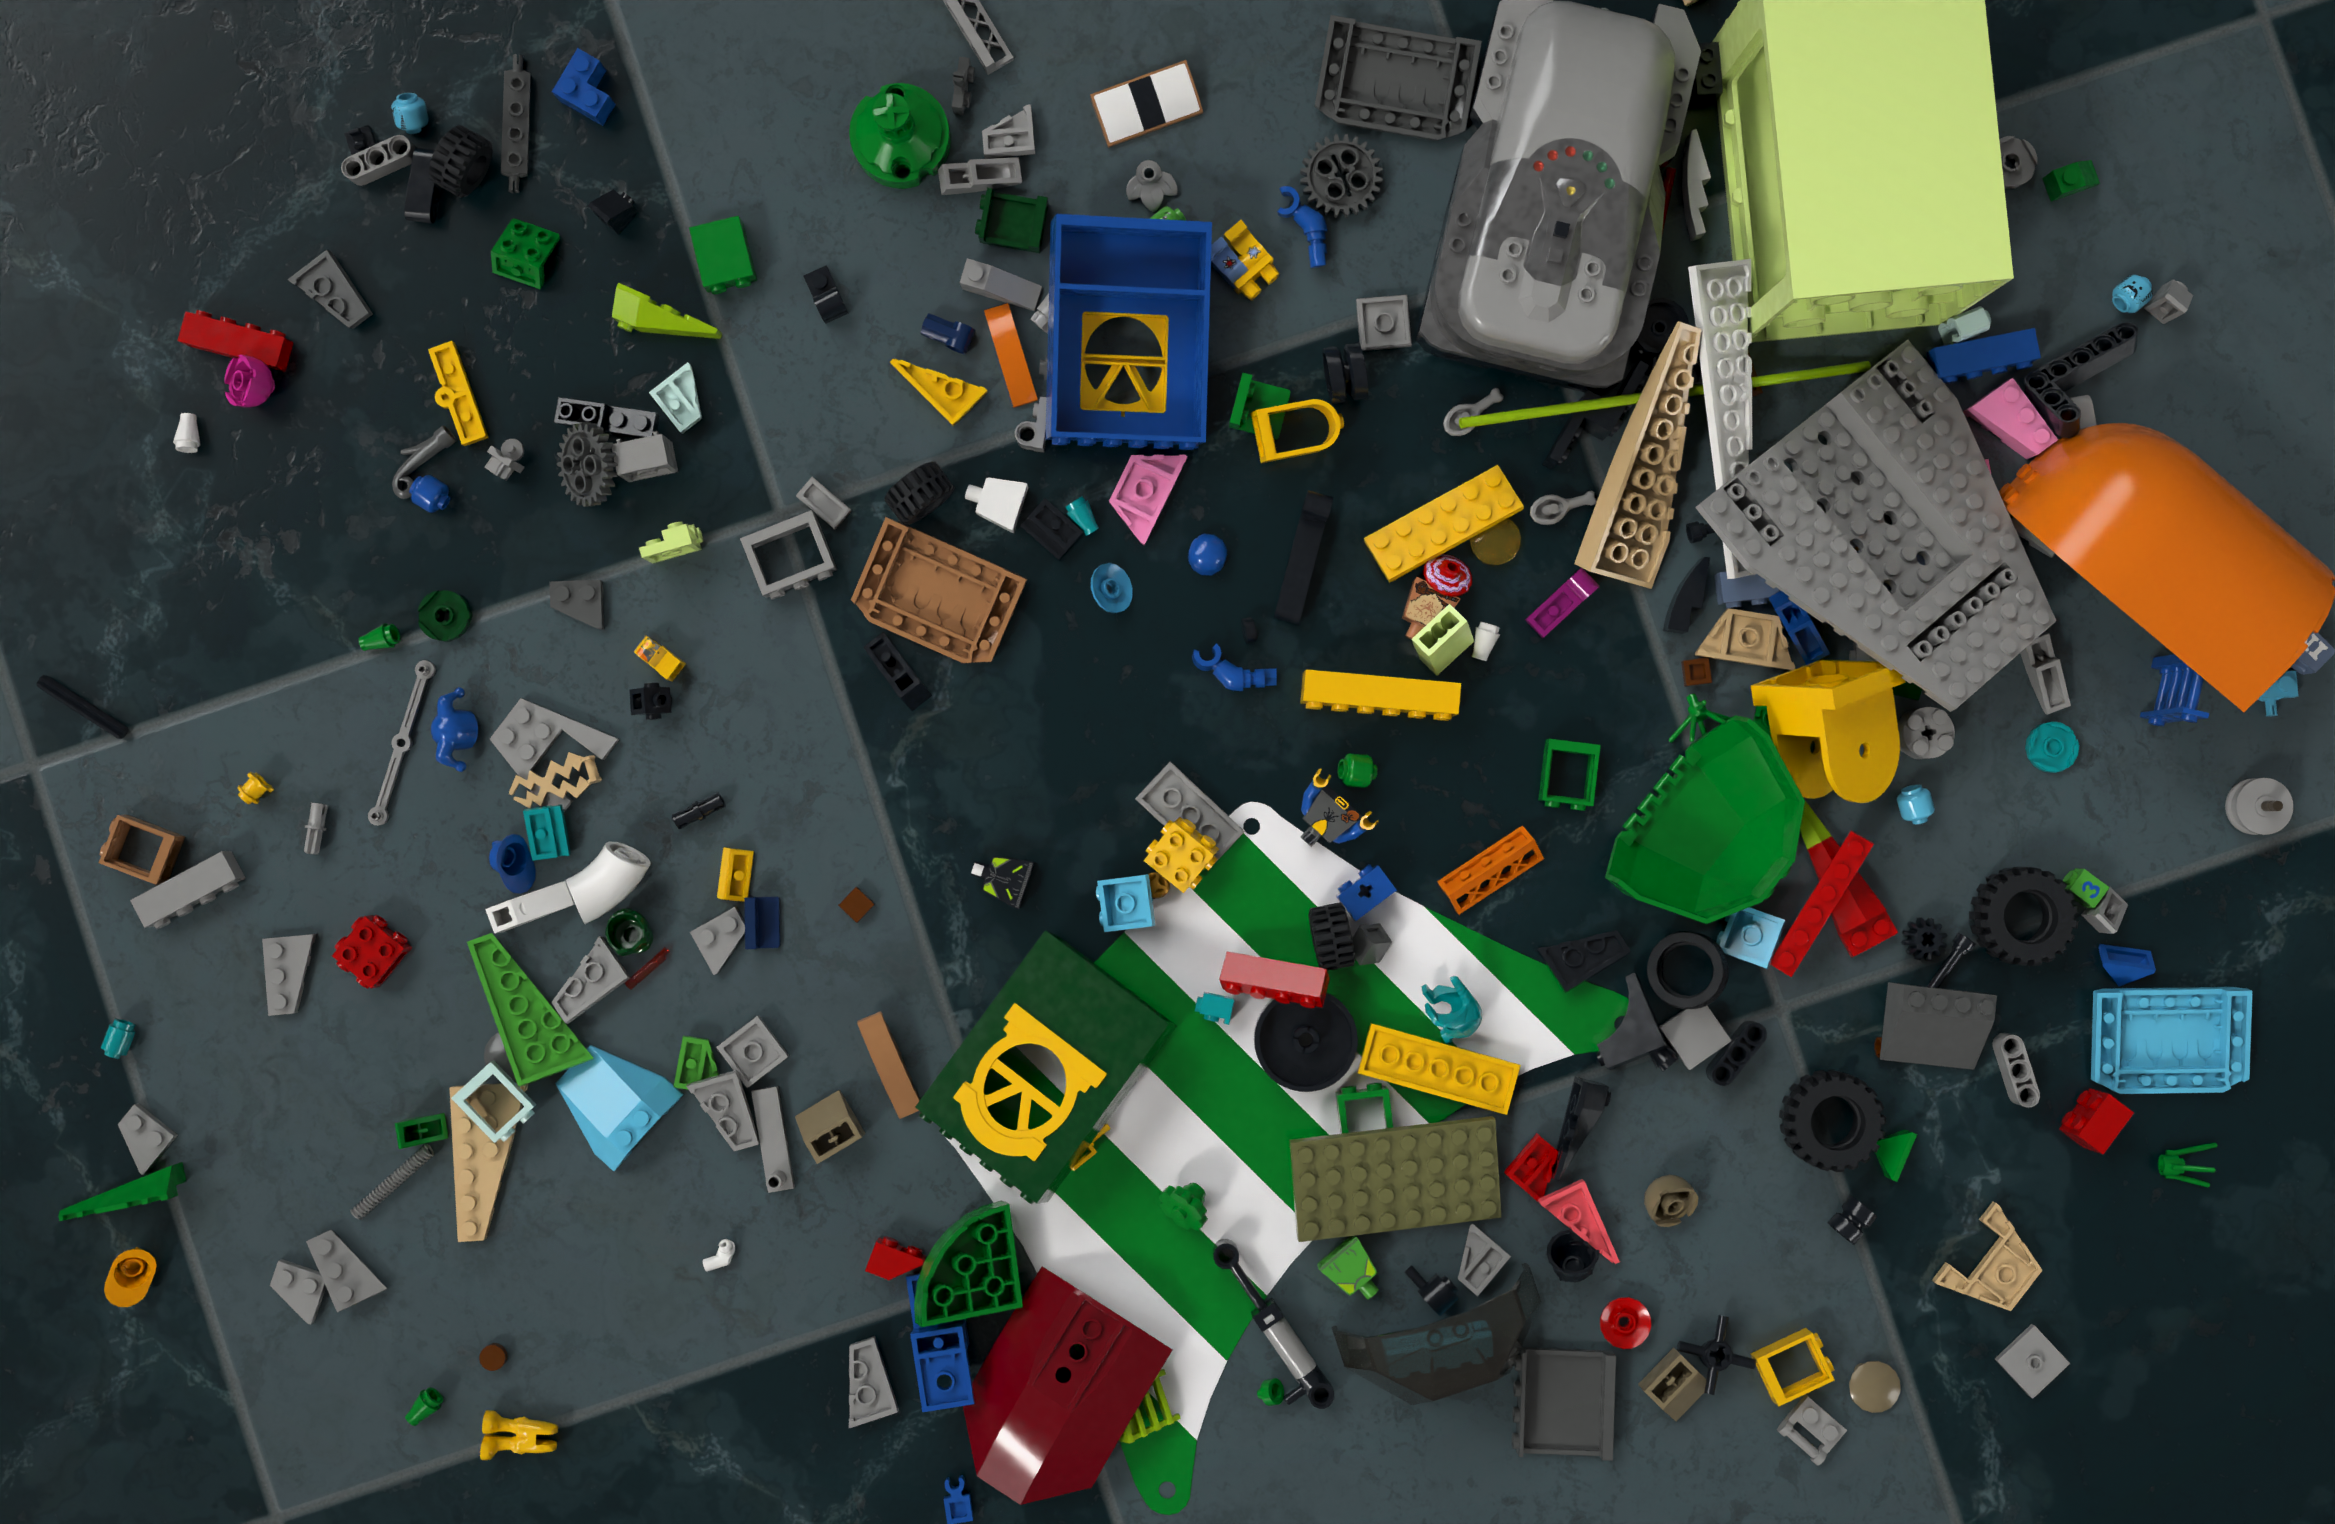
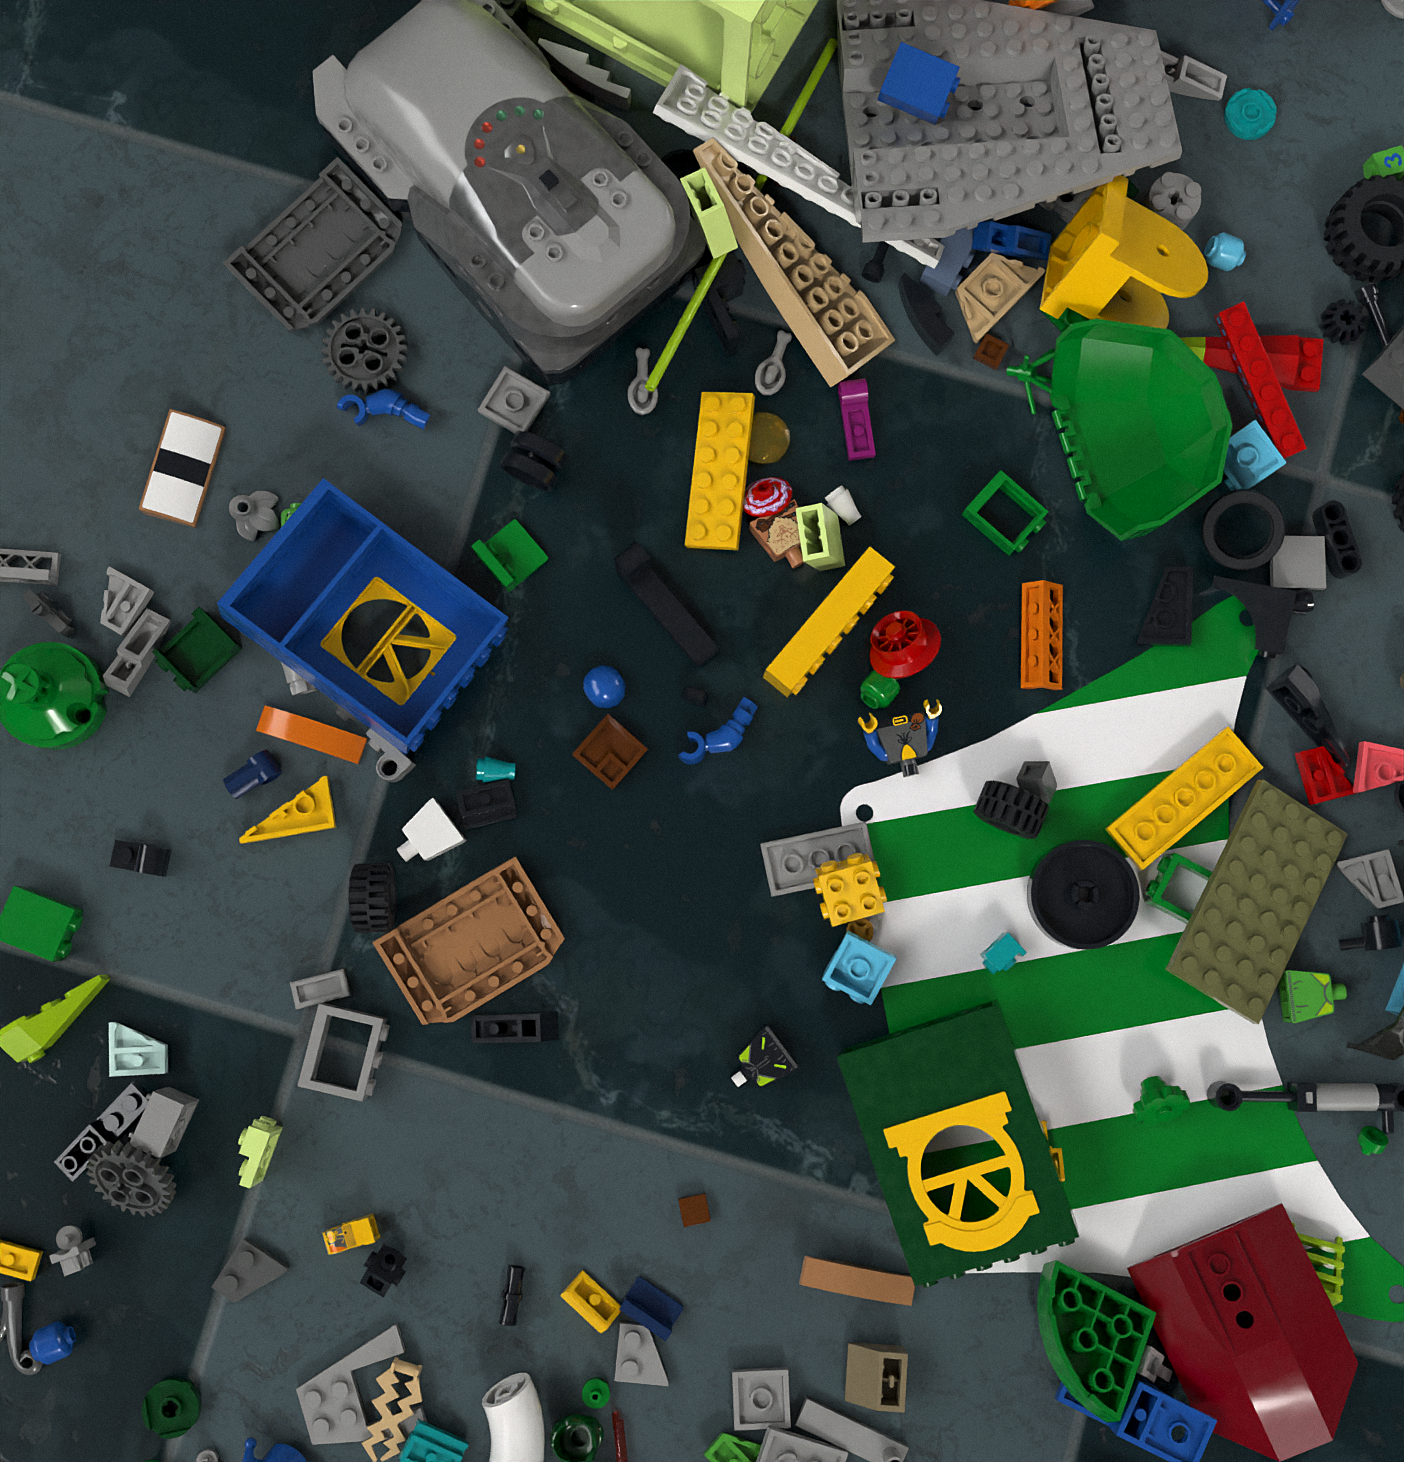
camera: 65 degrees left, 5 degrees down
red slope [865,1236,927,1280] -> none
light grey slope [960,258,1042,311] -> none
dark azure dish [1091,563,1133,613] -> none
bright pink wing [1109,455,1188,546] -> none
yellow hips [1211,220,1279,301] -> none
brick [1219,951,1330,1008] -> none
yellow window [1251,399,1344,463] -> none
blue brick [1336,864,1397,921] -> none
teal piece [1421,976,1482,1044] -> none
none -> reddish brown plate [572,714,648,790]
none -> green tile [582,1377,610,1409]
none -> yellowish green brick [680,167,738,259]
none -> red piece [870,611,941,678]
none -> blue brick [877,42,961,125]
none -> light grey plate [1136,1345,1173,1383]

